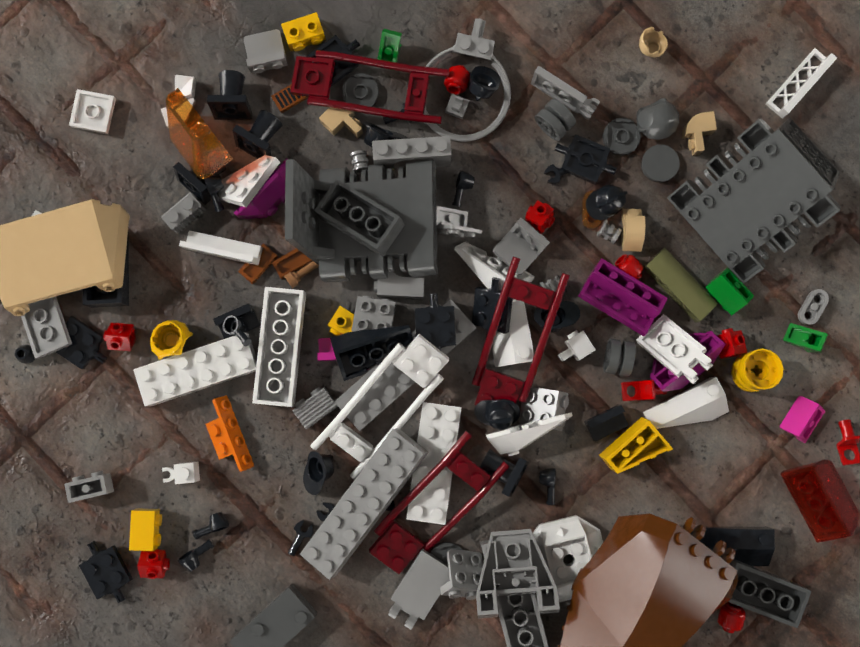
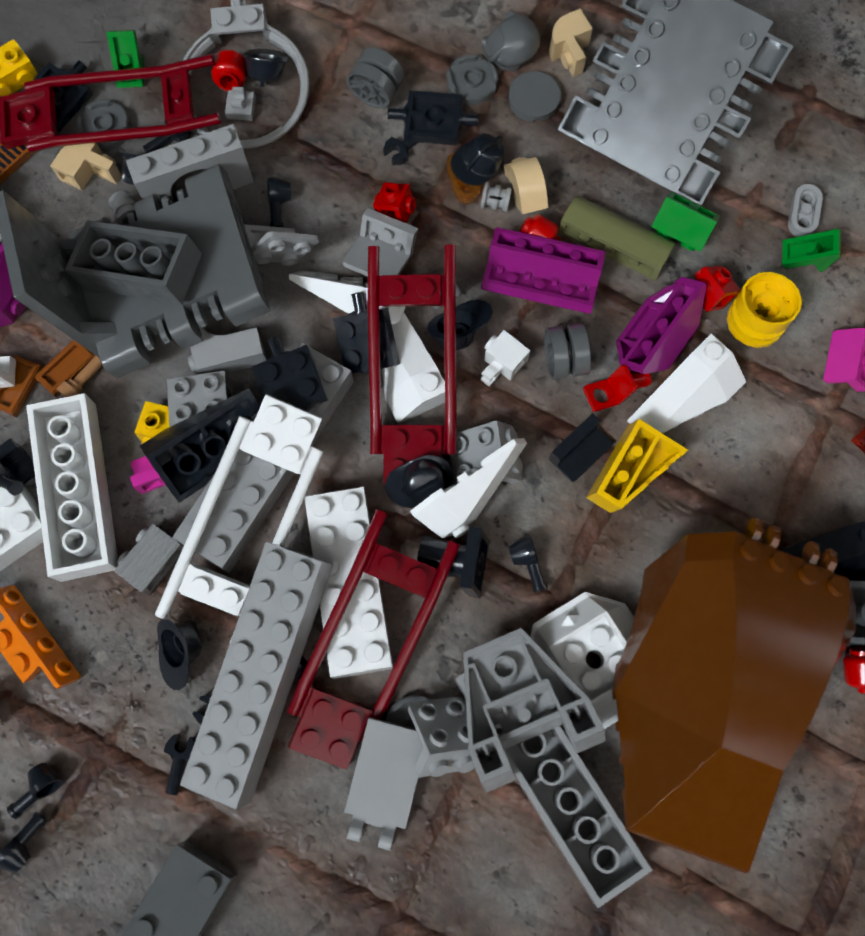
camera: 15 degrees left, 10 degrees down
light grey tile [531,66,600,120] -> none
white tile [636,314,713,384] -> none

